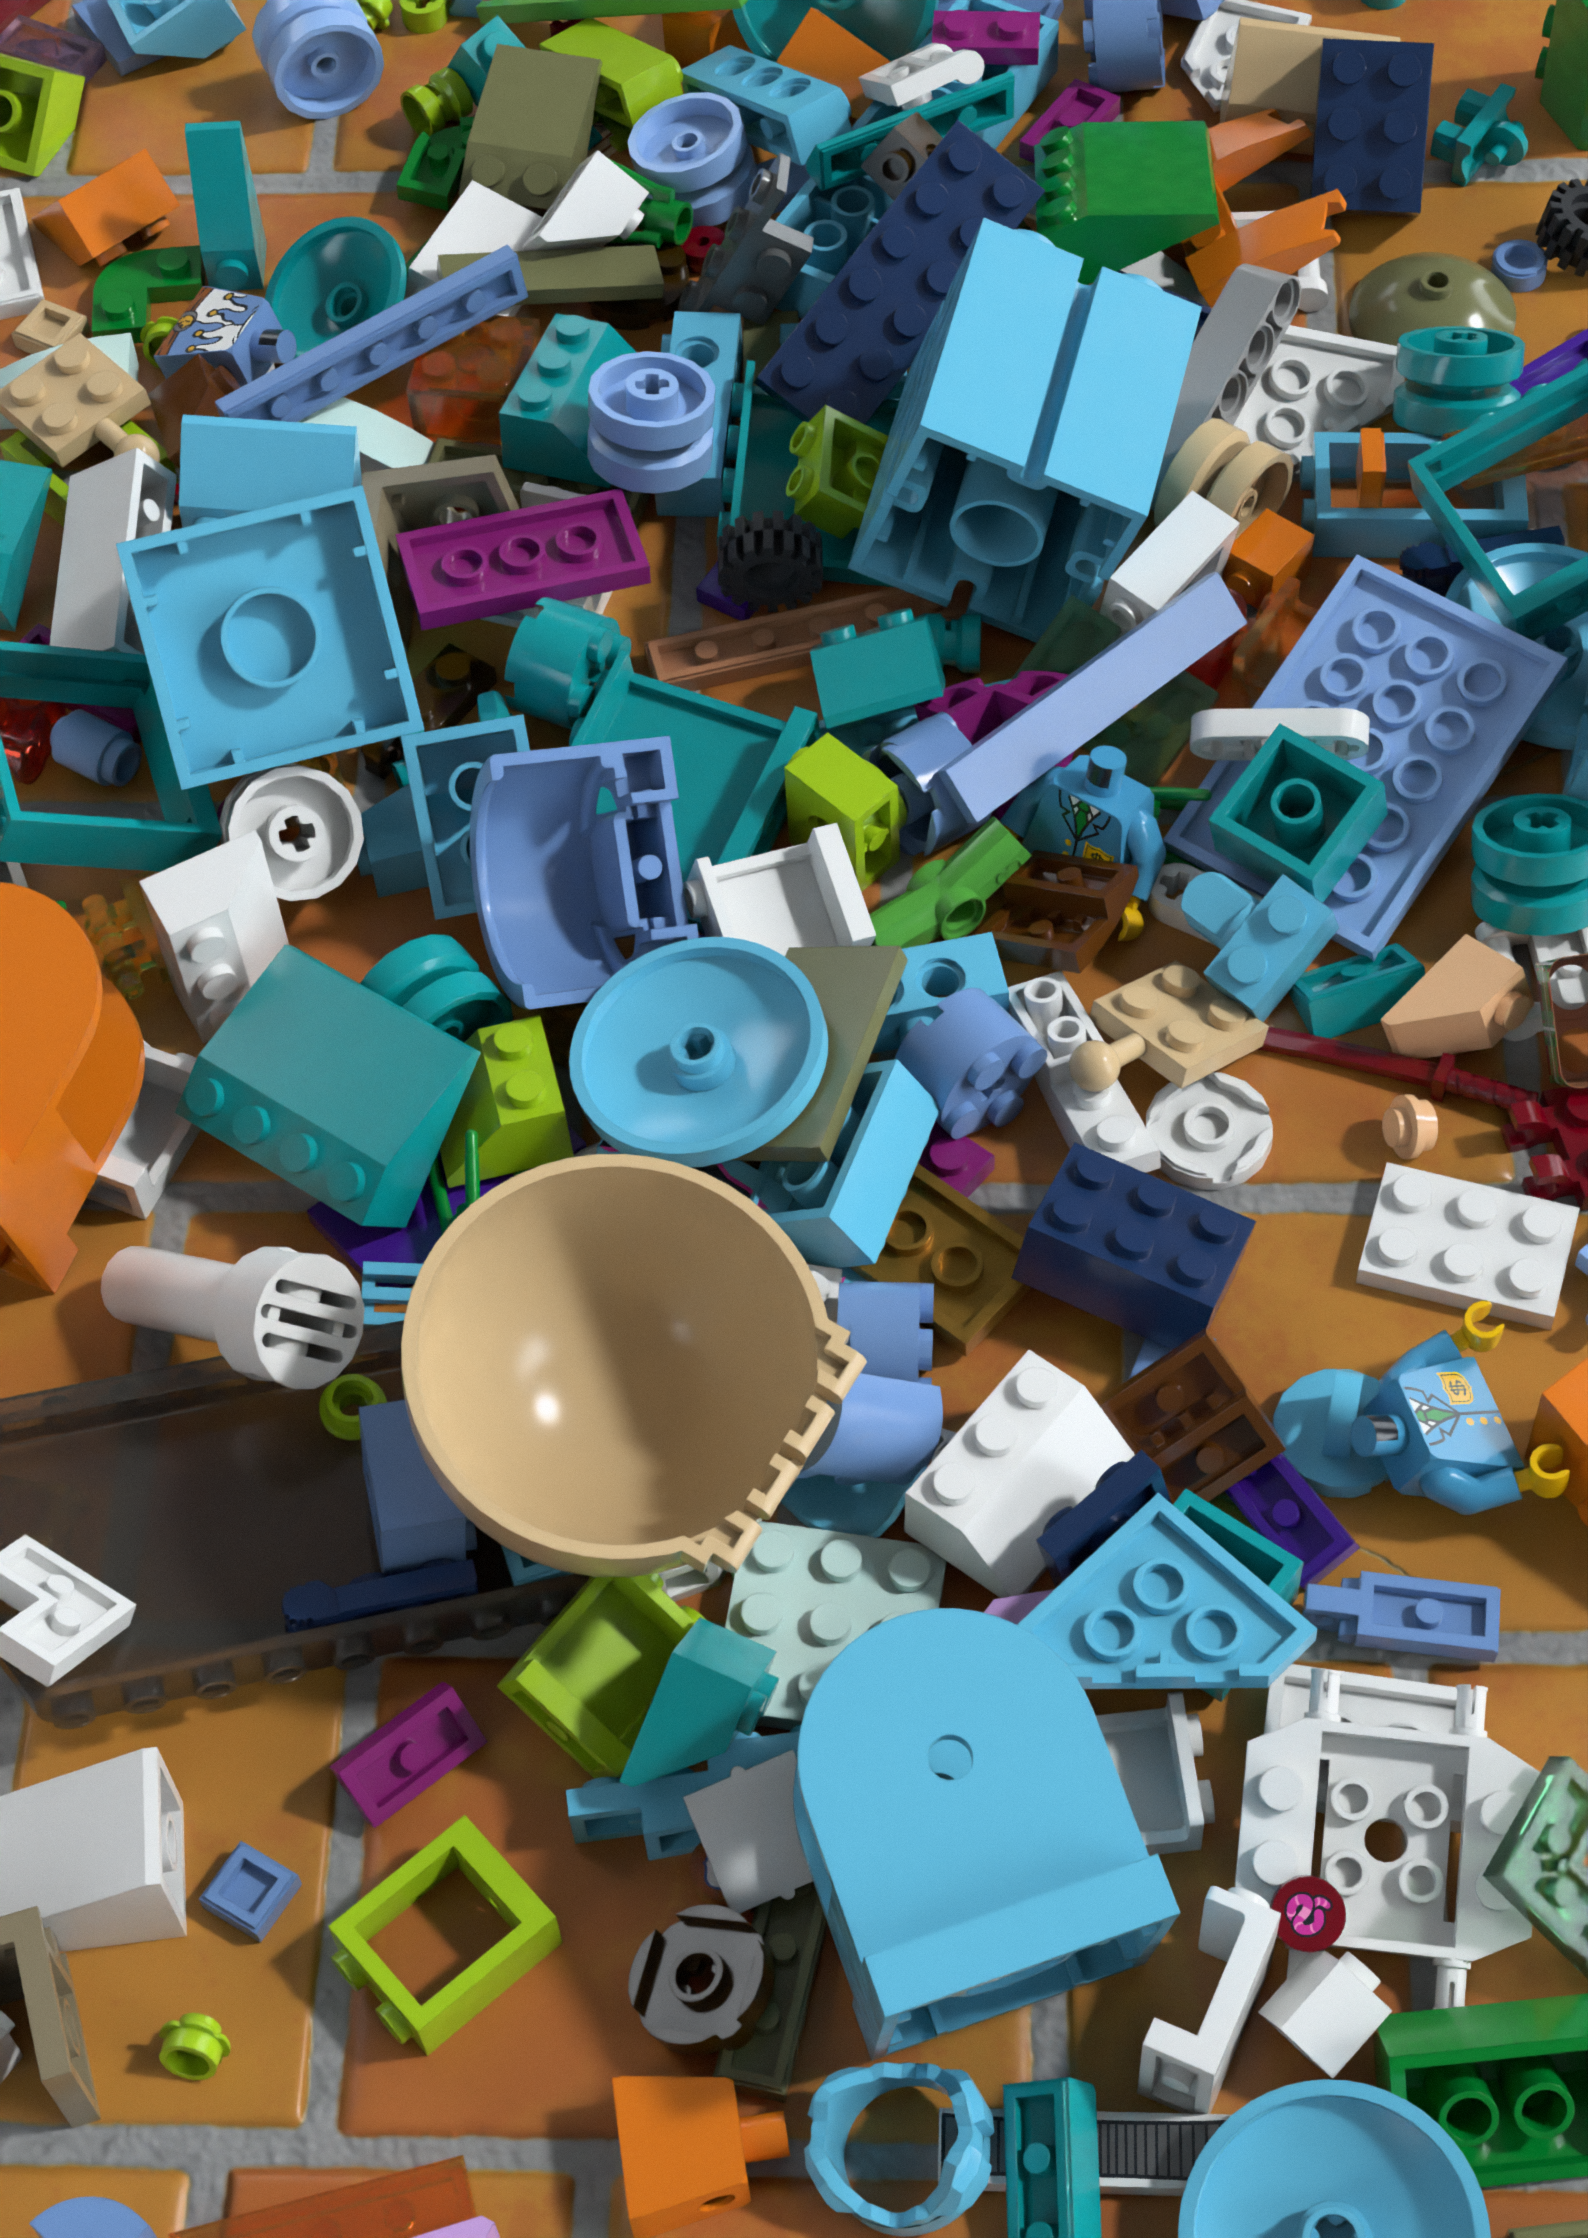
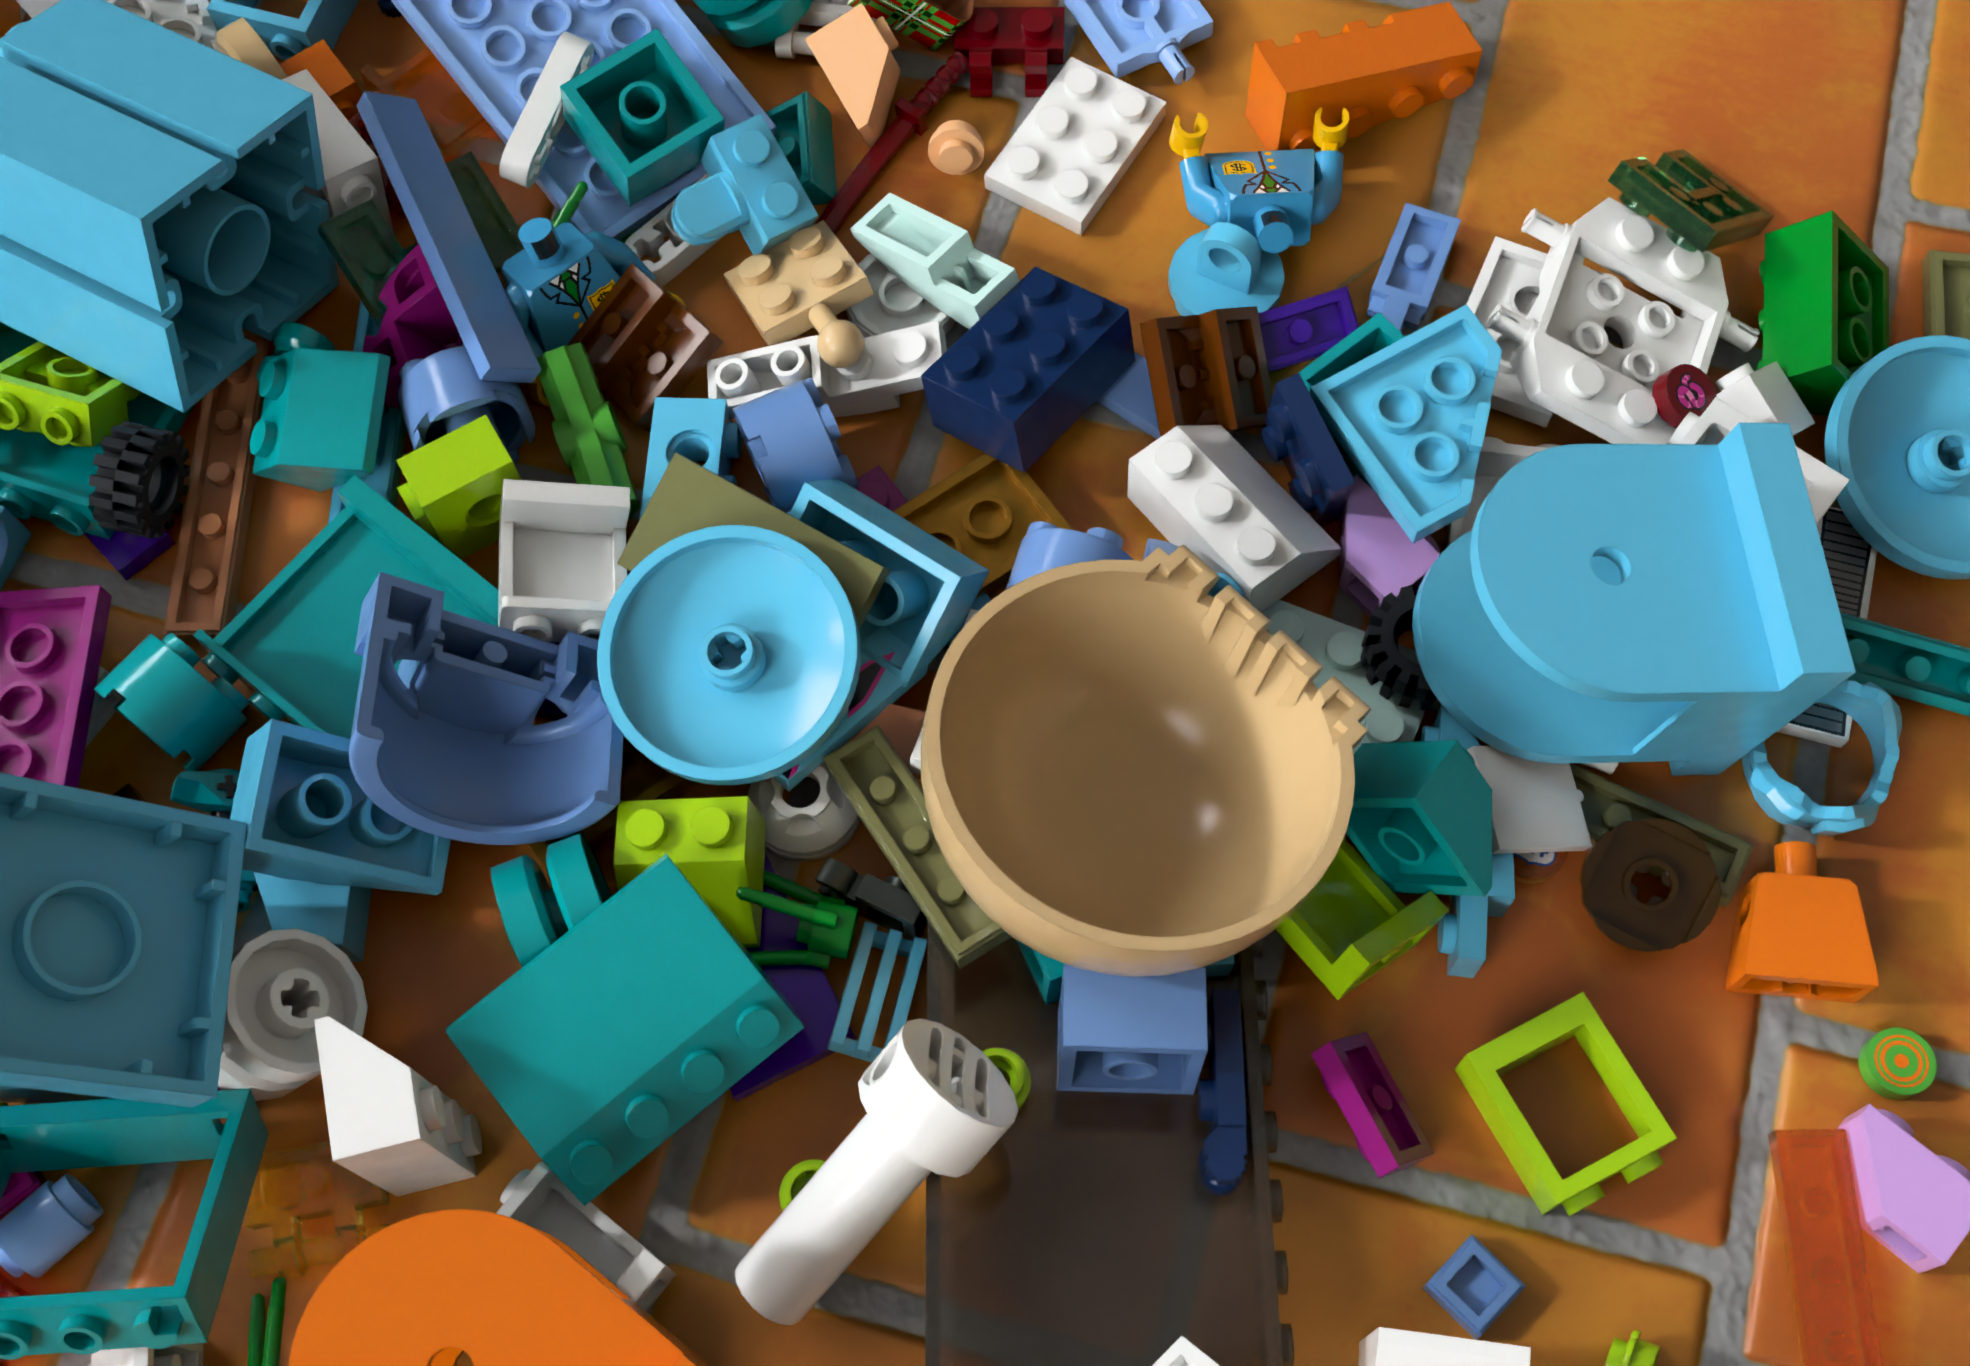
camera: 75 degrees left, 10 degrees up
none -> light aqua slope [850,192,1020,329]

